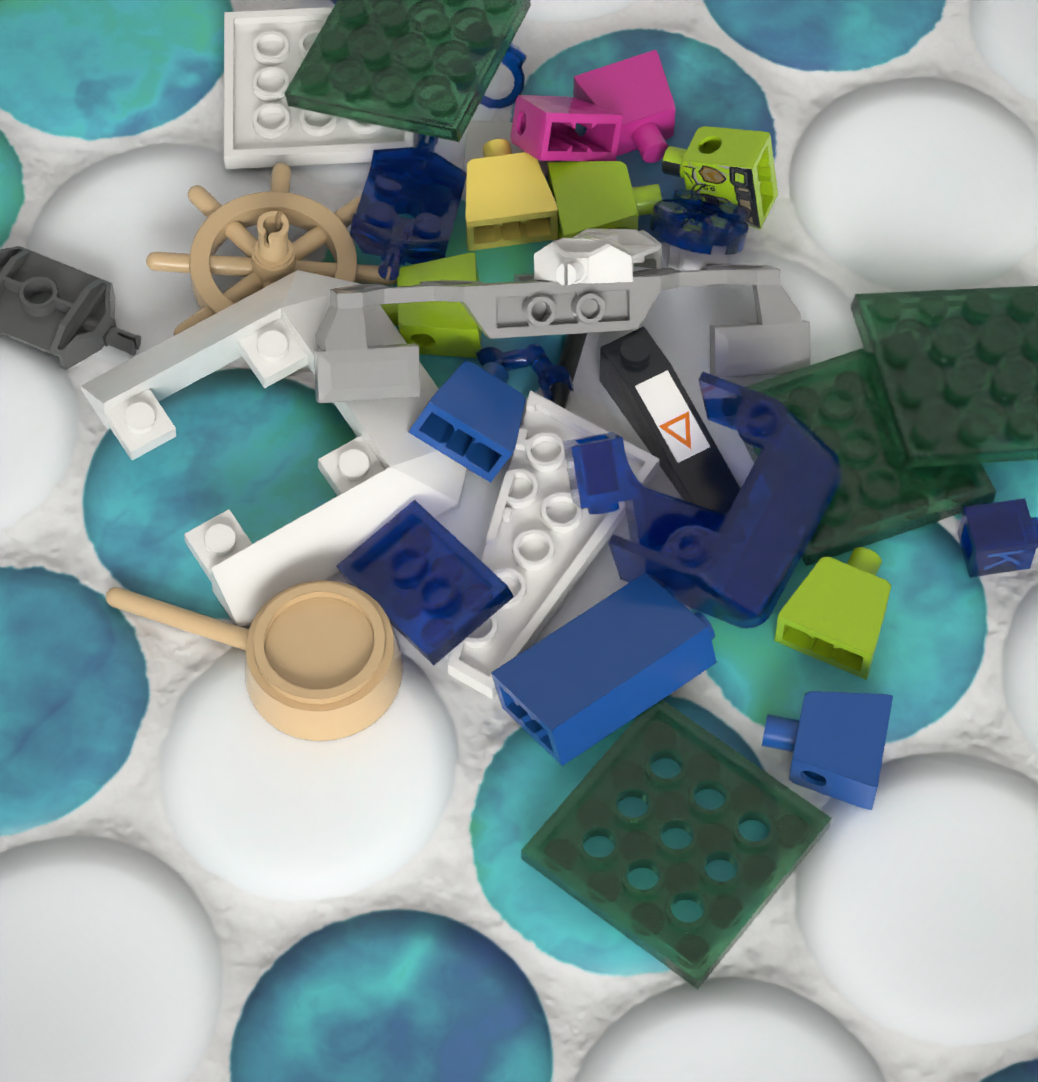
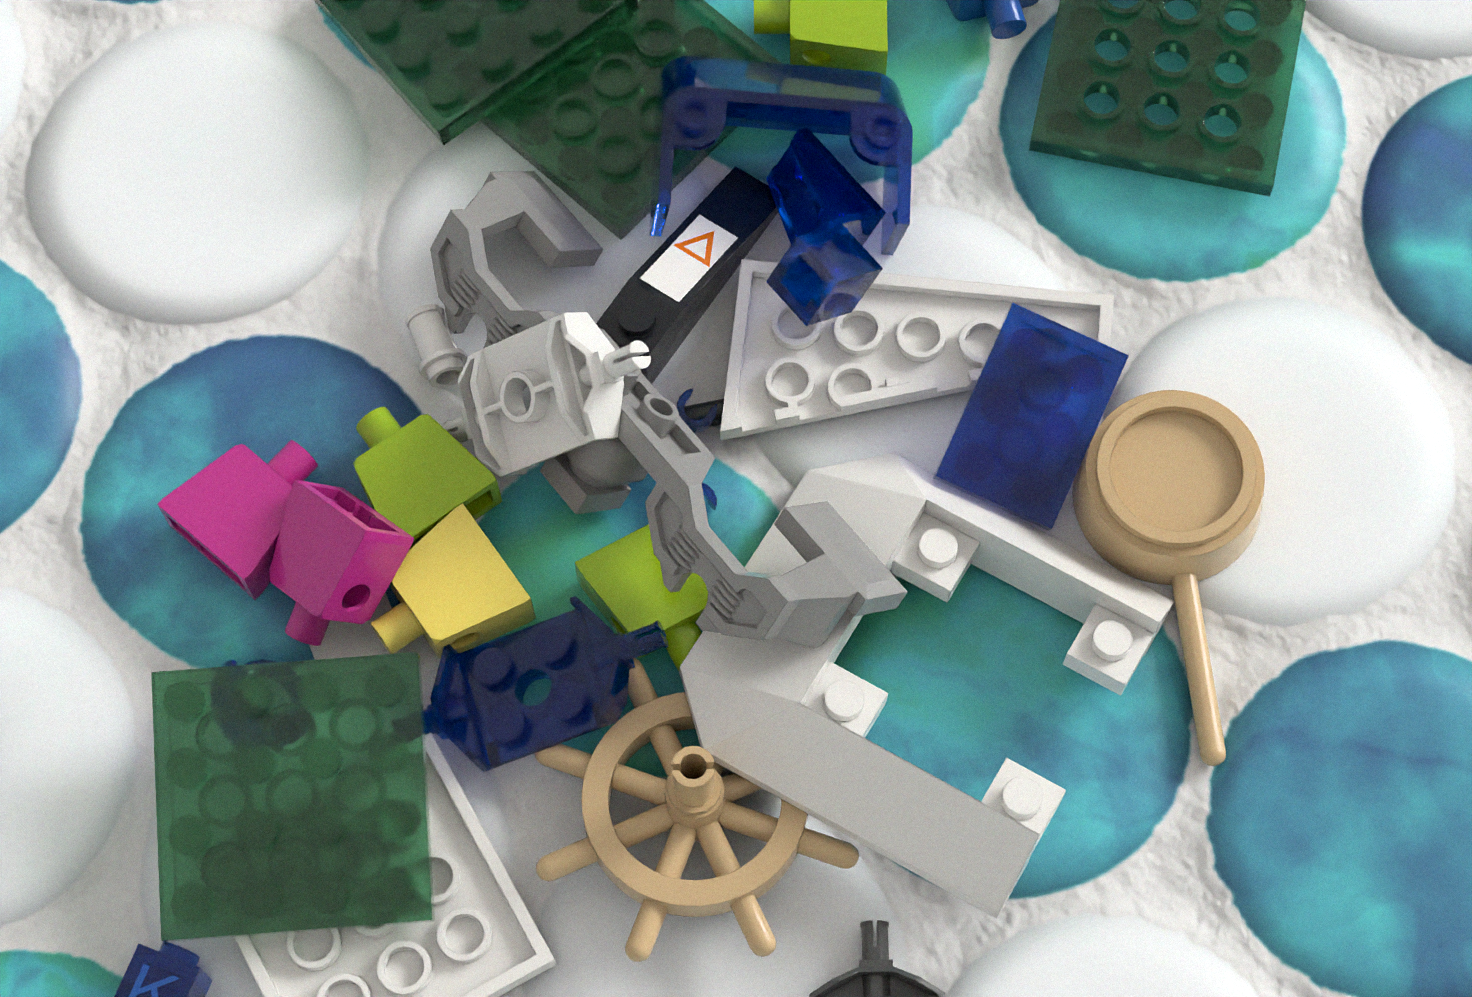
camera: 115 degrees left, 10 degrees up
blue torso [408,361,526,483] -> none
blue brick [491,573,717,766] -> none
clear blue plate [649,189,749,255] -> none
lime torso [662,126,778,229] -> none

